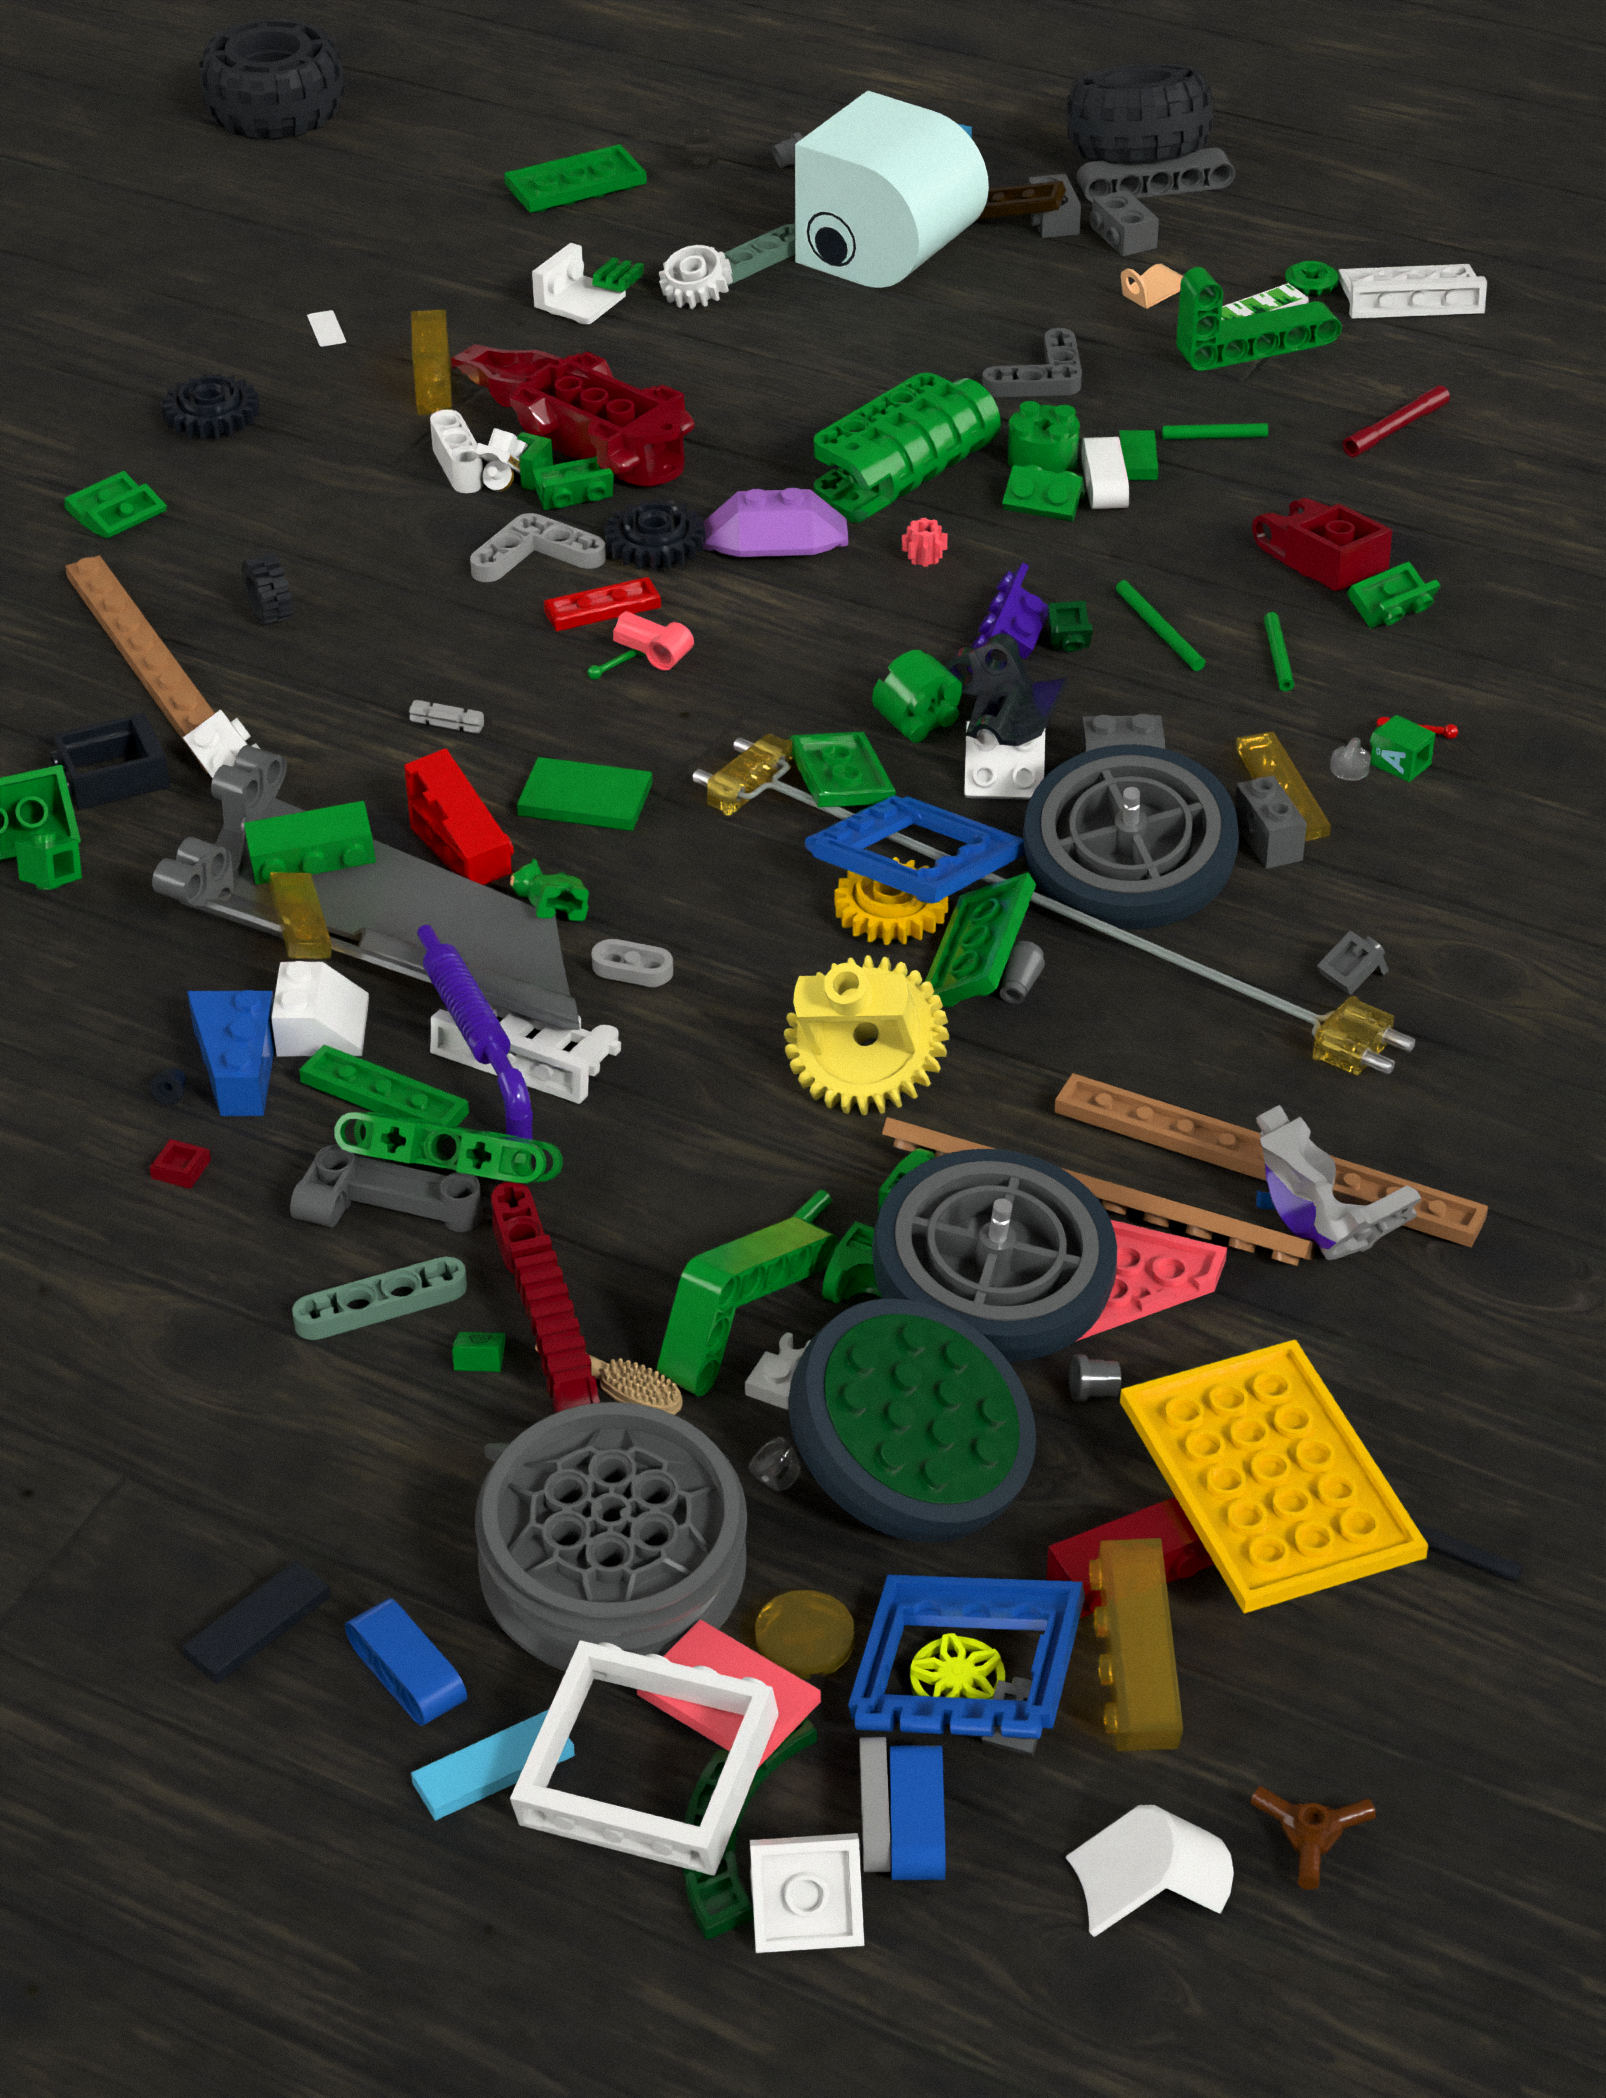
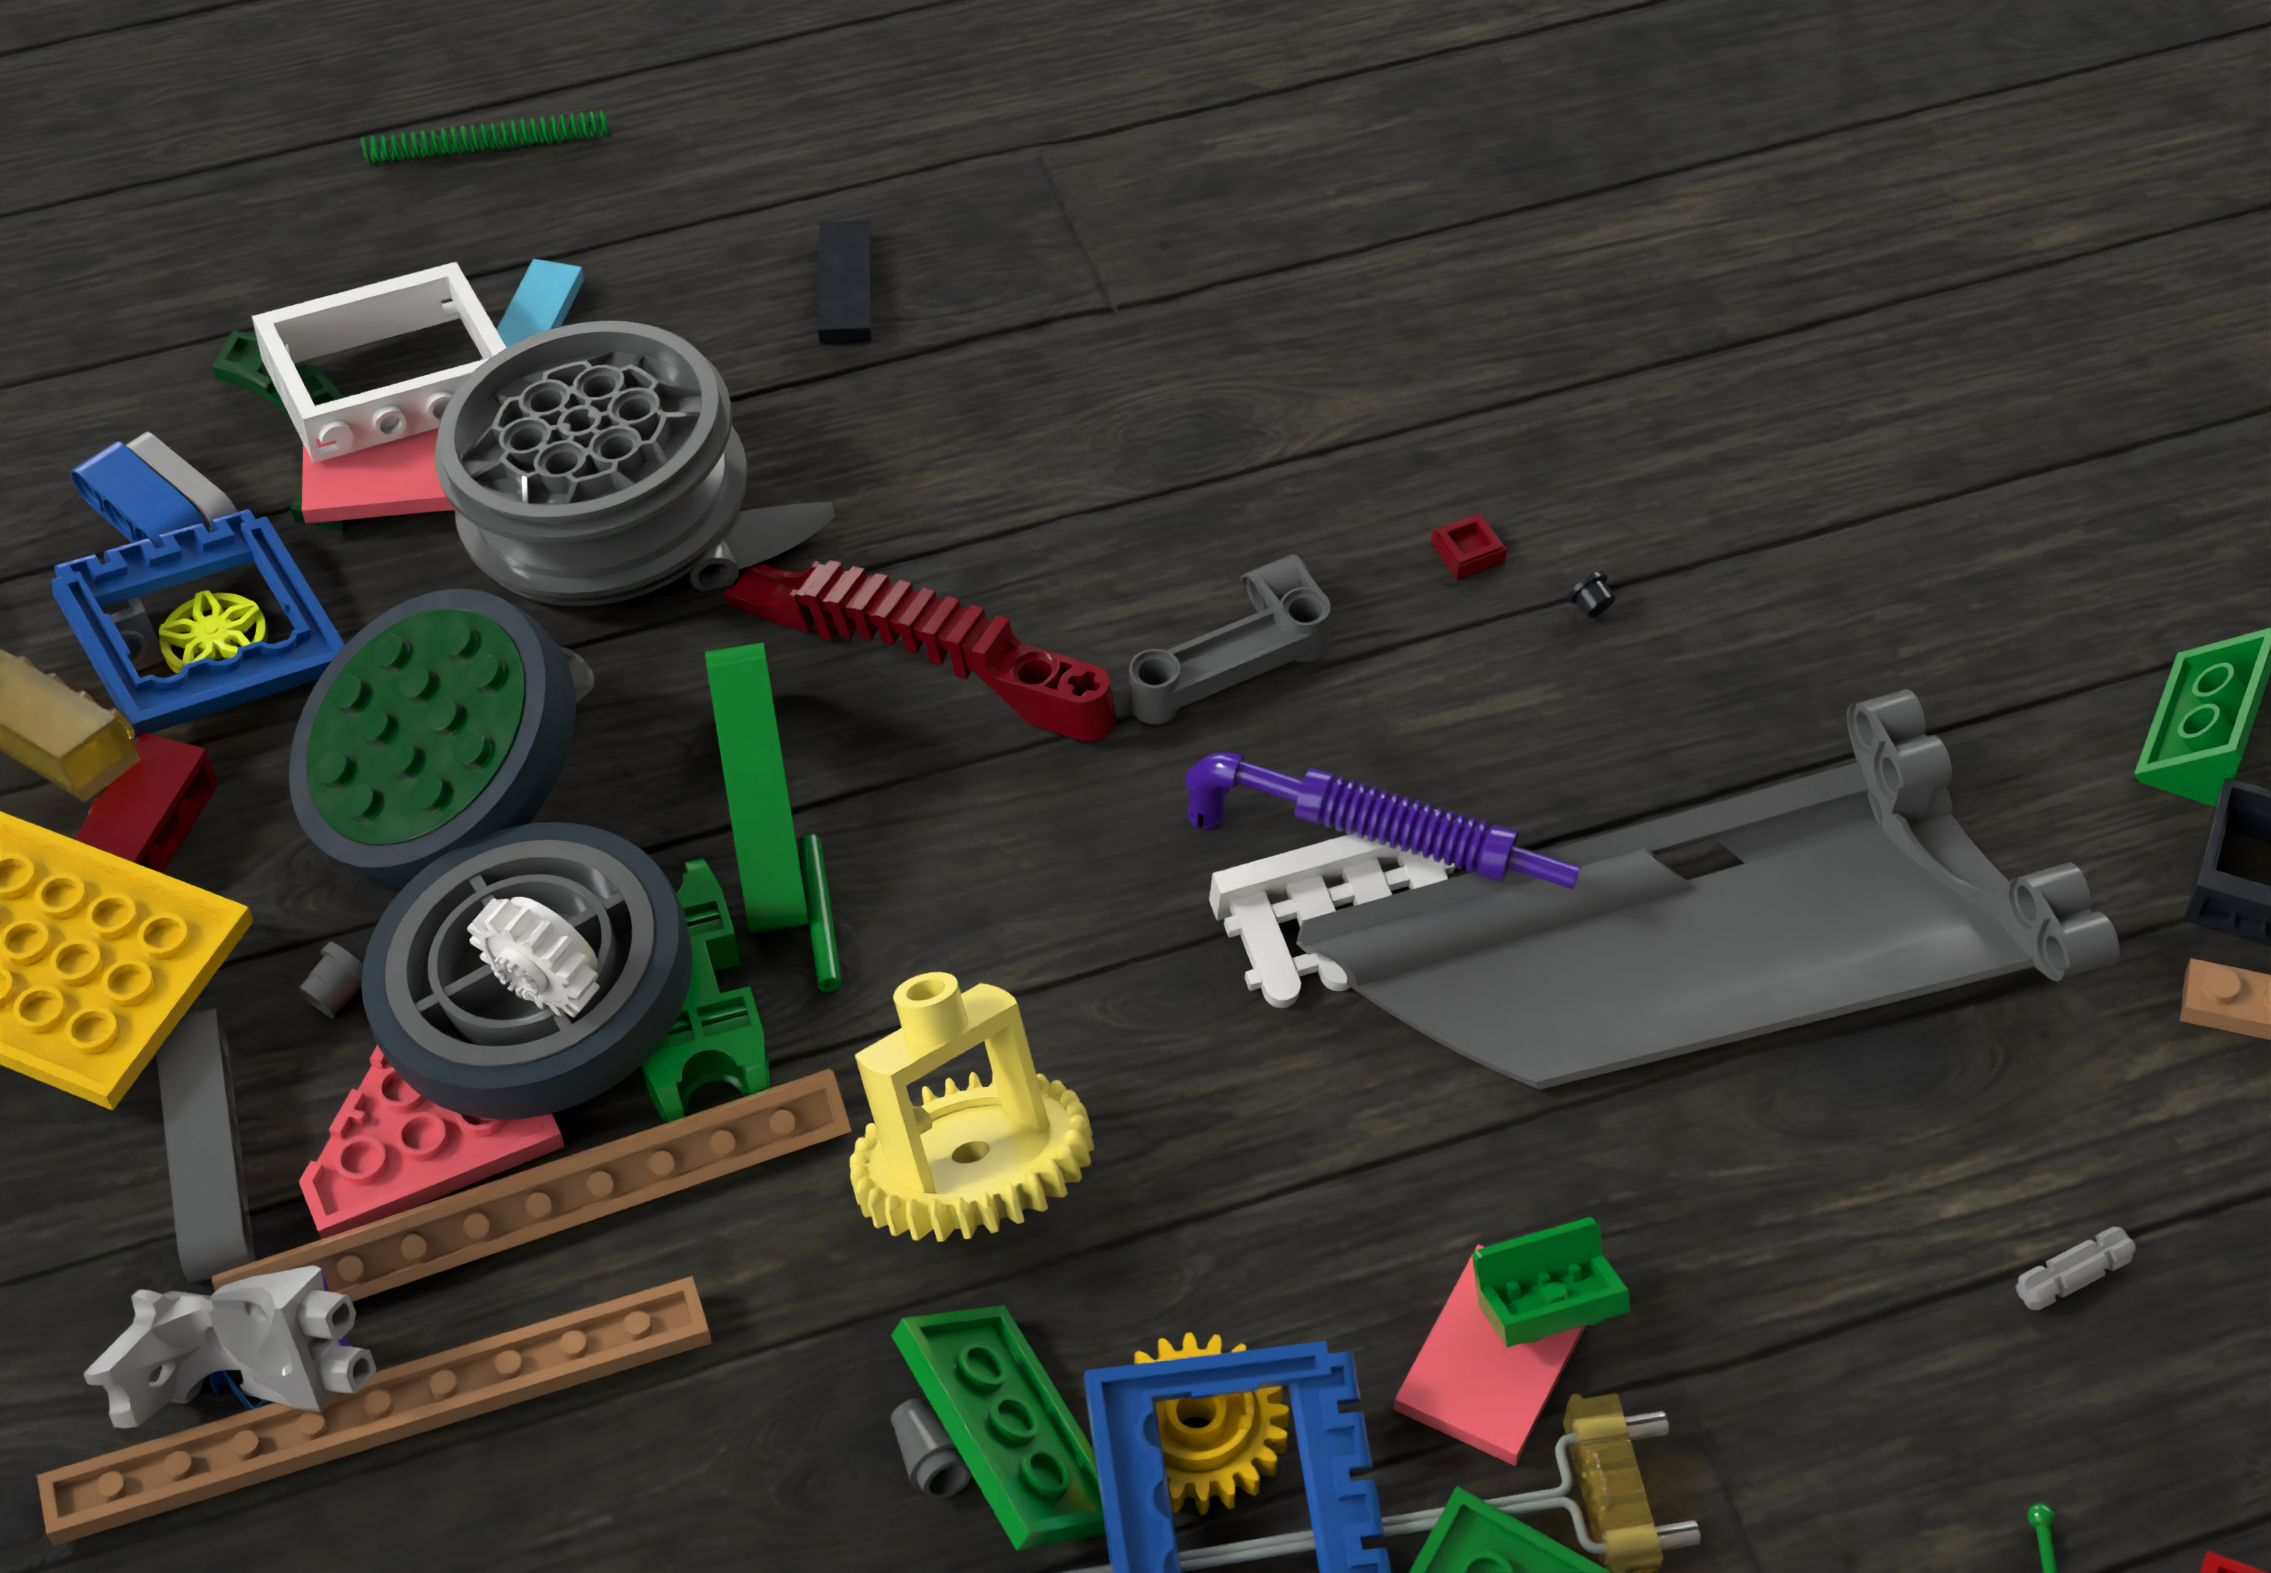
camera: 135 degrees right, 10 degrees up
green brick [15,828,82,890] -> none
white bracket [183,710,260,778] -> none
blue wedge [187,990,275,1116] -> none
green brick [244,801,376,885] -> none
clear yellow tile [269,872,332,959] -> none
white slope [271,961,369,1057] -> none
sand green beam [292,1256,467,1340] -> none
green plate [299,1045,469,1140] -> none
green piece [334,1112,563,1183] -> none
blue beam [345,1598,467,1726] -> none
red wedge [404,748,514,885] -> none
green slope [452,1332,506,1372] -> none
green animal [510,858,589,921] -> none
green tile [517,757,653,831] -> none
tan piece [535,1347,683,1415] -> none
light grey plate [591,939,673,987] -> none
white plate [745,1332,811,1410] -> none
white bracket [750,1833,864,1953] -> none
clear yellow tile [755,1590,854,1679] -> none
none -> dark grey beam [156,1007,255,1284]
none -> green piece [361,110,611,165]
none -> white gear [467,897,600,1017]
none -> coral tile [1394,1244,1586,1466]
none -> green bracket [1472,1217,1630,1348]

